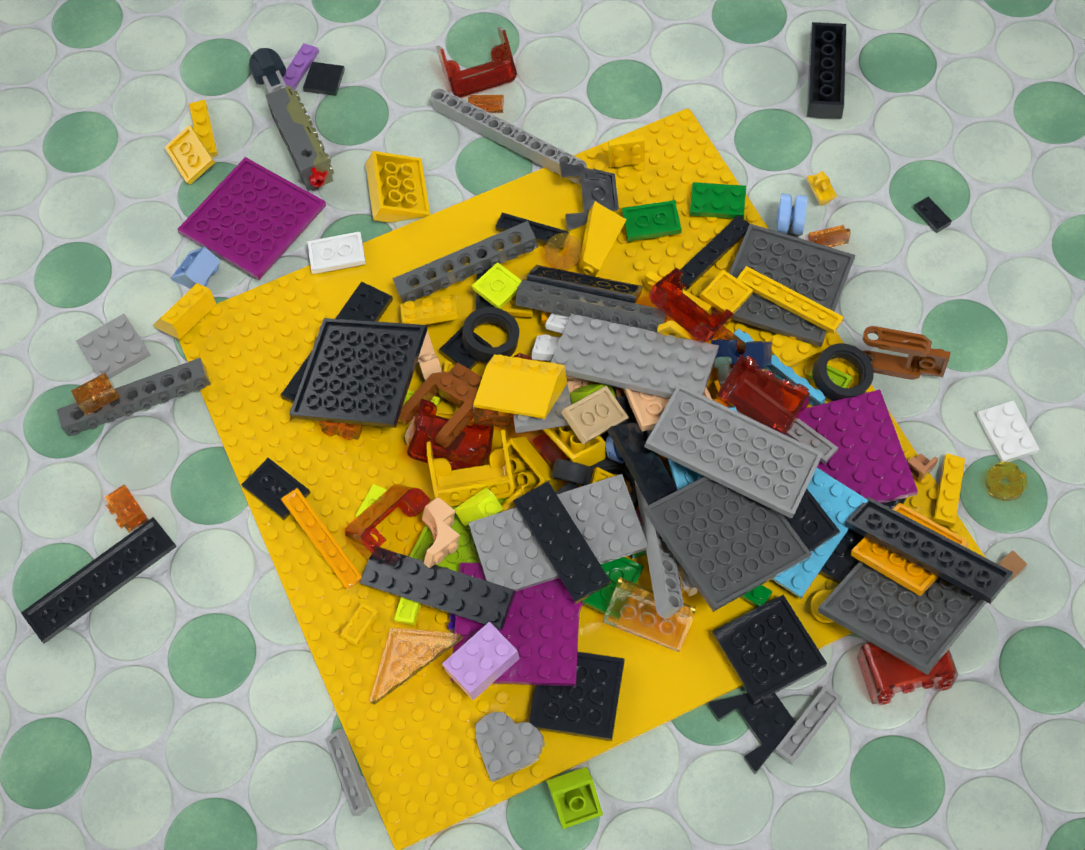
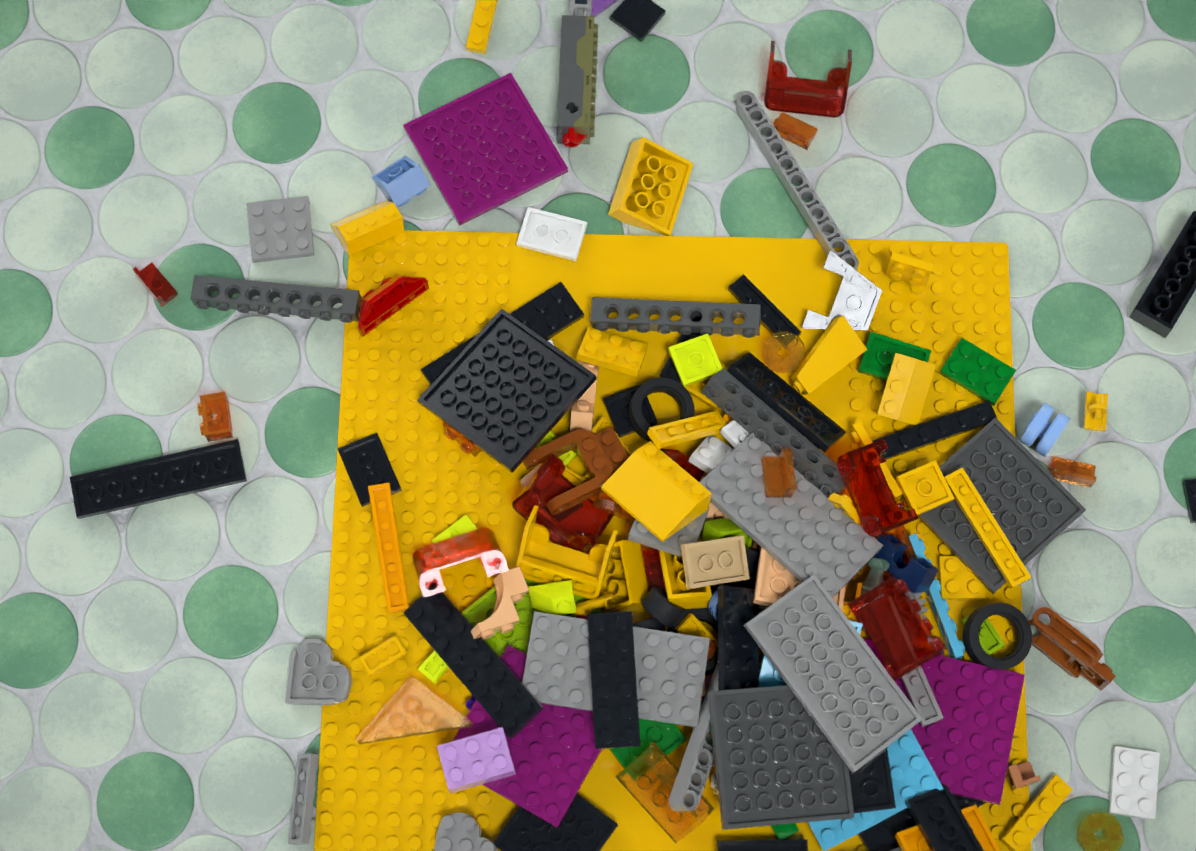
camera: 20 degrees right, 10 degrees up
clear orange brick [71,373,120,415] -> none
yellow plate [164,125,215,185] -> none
none -> clear red panel [132,262,178,307]
none -> light grey plate [285,638,352,706]
none -> red wedge [358,275,429,337]
none -> yellow plate [647,411,727,449]
none -> clear orange panel [761,449,796,498]
none -> yellow slope [877,353,936,425]

